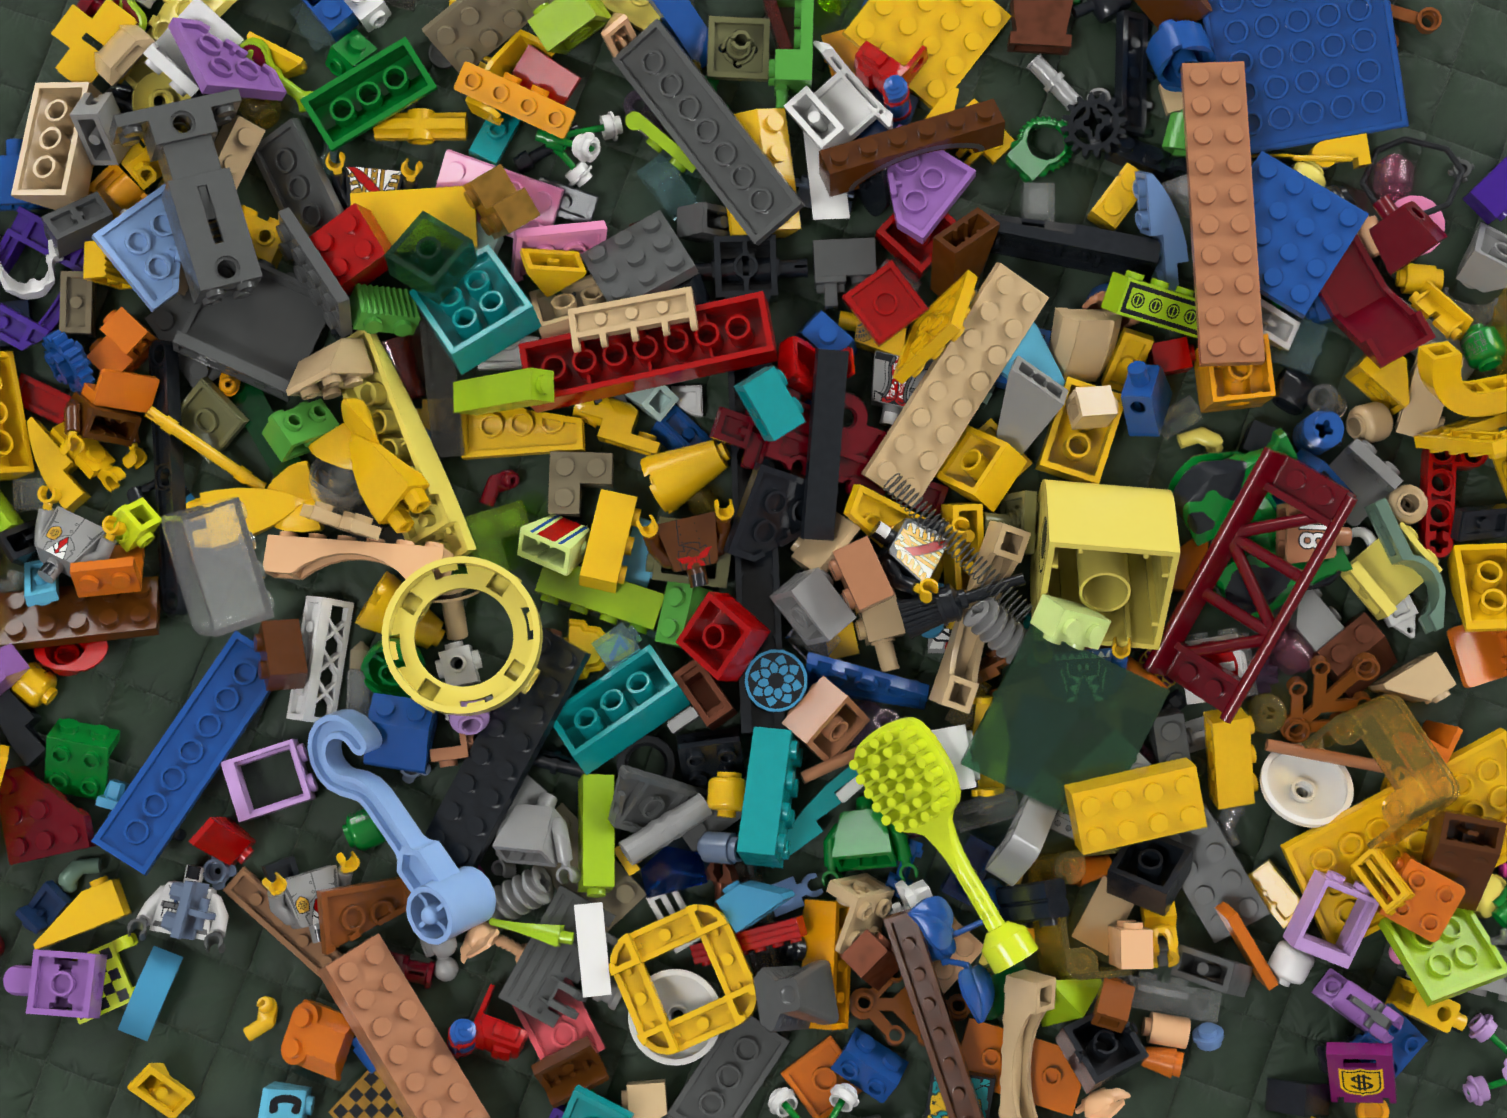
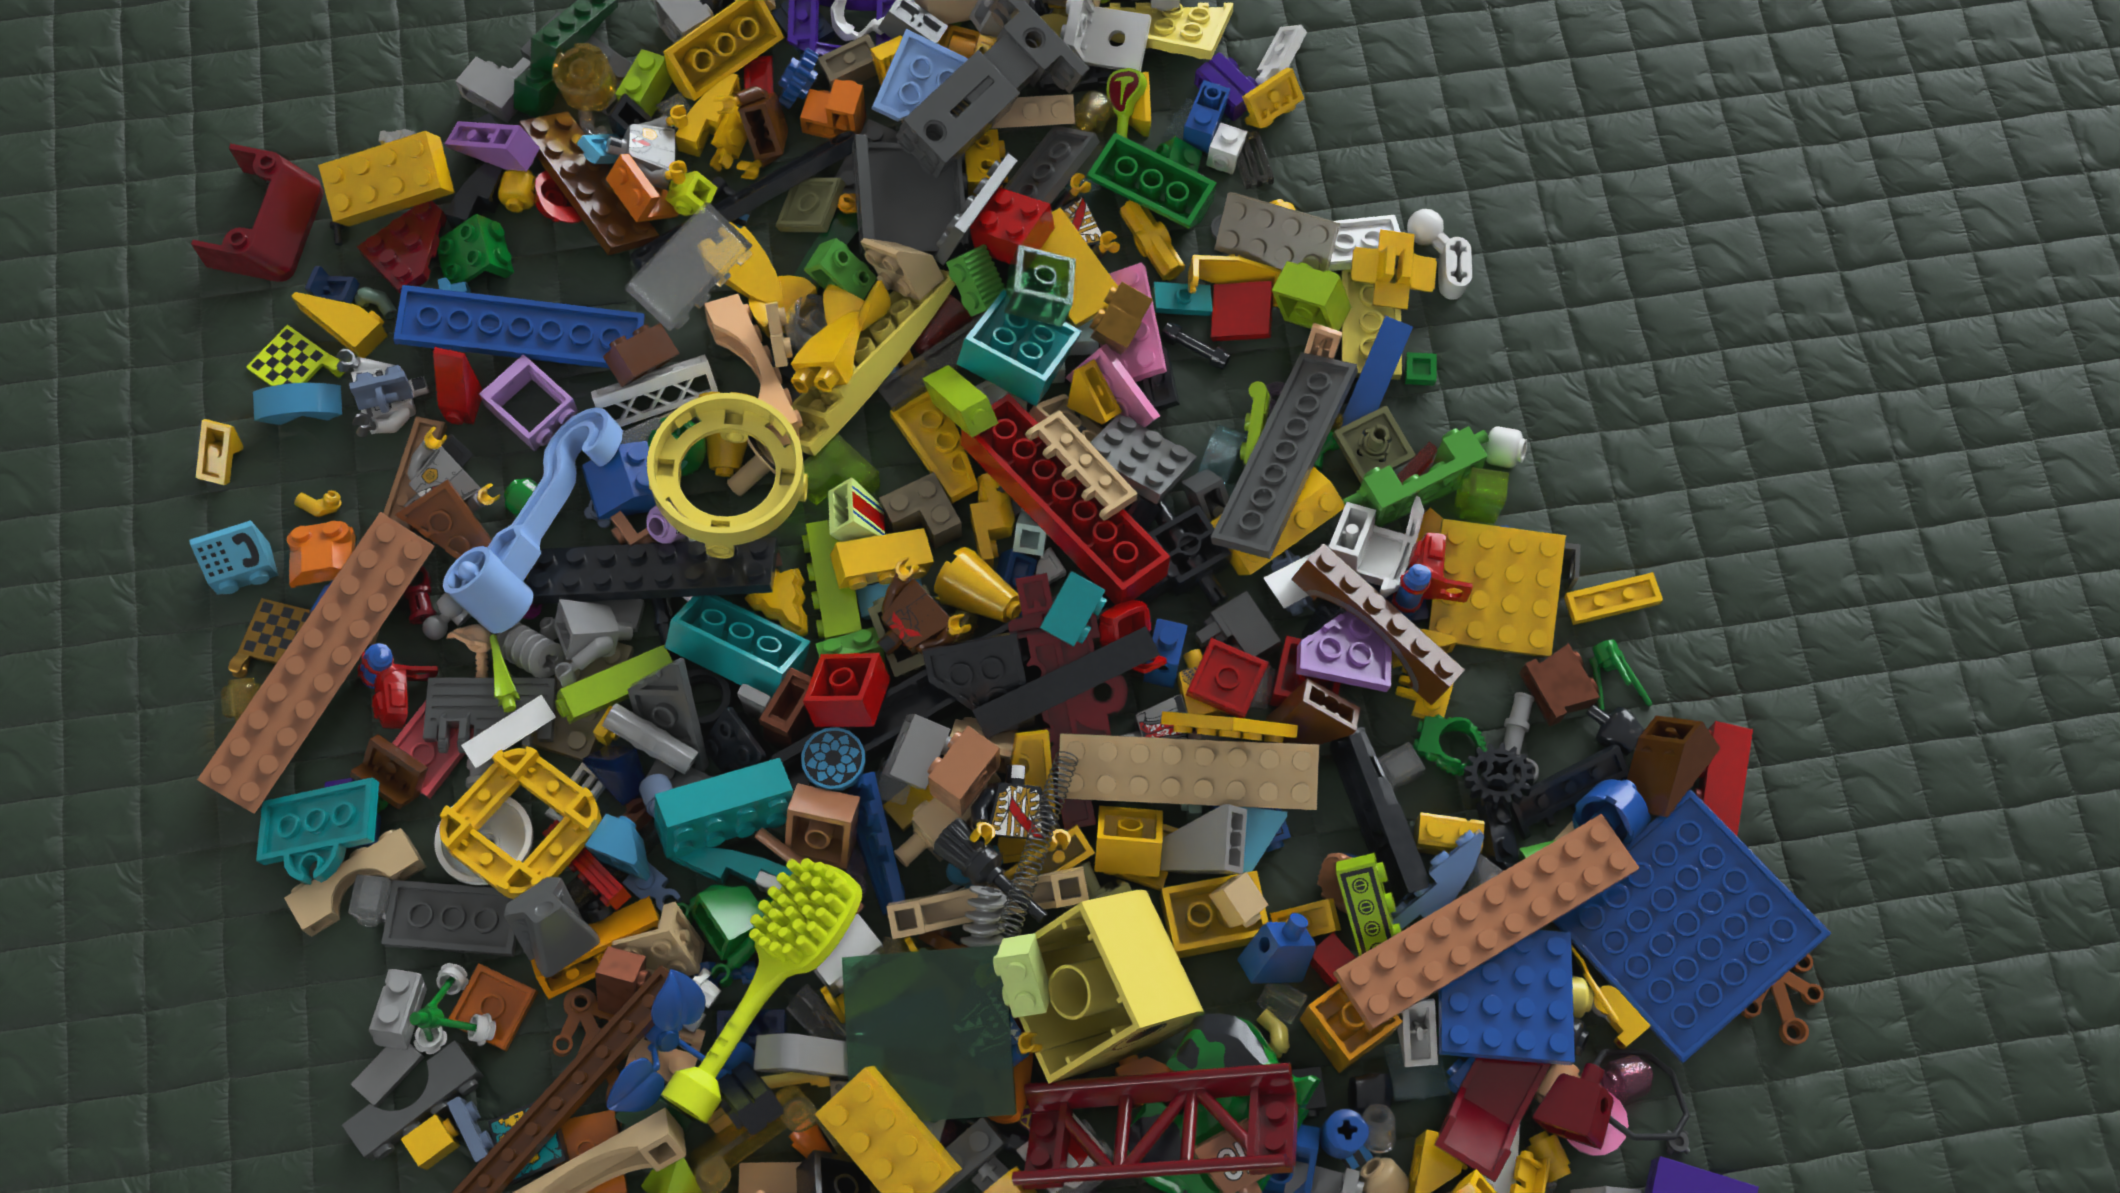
camera: 60 degrees right, 15 degrees down
medium lavender brick [3,949,107,1018] -> none
orange panel [81,369,160,413] -> none
yellow piece [145,406,267,488] -> none
medium lavender plate [168,17,287,101] -> none
sand blue plate [203,856,237,890] -> none
white brick [435,641,483,687] -> none
light orange bracket [454,61,576,139] -> none
dark red arm [479,470,520,508] -> none
white plant [535,111,623,188] -> none
clear light blue brick [591,622,642,671] -> none
yellow head [707,772,746,818] -> none
blue bracket [831,1027,909,1103] -> none
tan slope [1049,308,1122,382] -> none

